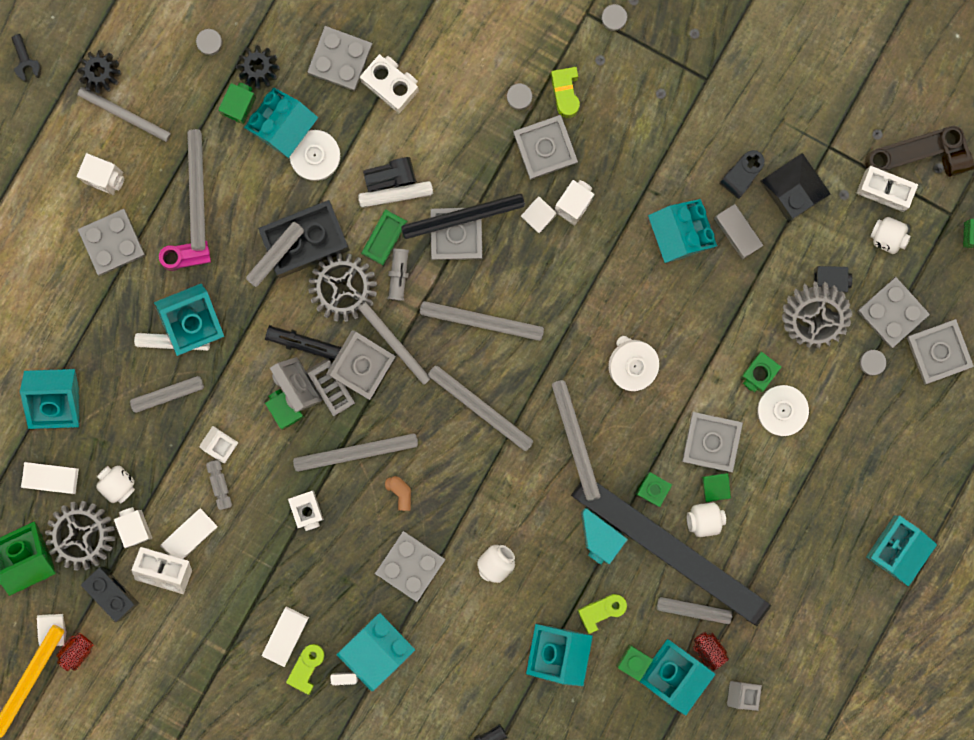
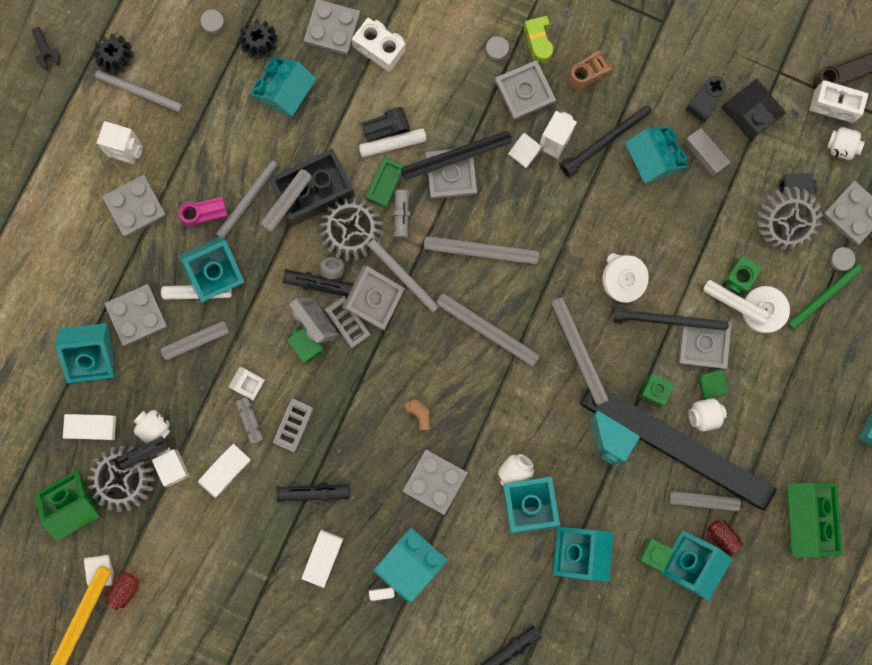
camera: 10 degrees left, 5 degrees down
black brick [81,566,139,623] -> none
white brick [131,547,192,594] -> none
light grey axle [188,129,205,251] -> none
green brick [218,82,256,125] -> none
lime leg [286,644,325,695] -> none
white brick [288,491,324,531] -> none
white piece [290,130,340,181] -> none
light grey axle [293,434,418,471] -> none
lime leg [577,594,627,634] -> none
light grey slope [727,681,762,711] -> none
none -> light grey plate [104,284,168,347]
none -> black pin [116,436,168,471]
none -> light grey bar [216,160,279,238]
none -> light grey slope [273,398,315,453]
none -> black pin [276,483,350,502]
none -> light grey tile [320,257,344,279]
none -> teal slope [503,477,560,535]
none -> black piece [559,105,651,178]
none -> medium nougat piece [568,50,614,90]
none -> black piece [613,304,729,330]
none -> white axle [703,280,769,324]
none -> green slope [786,483,843,557]
none -> green bar [787,264,863,330]

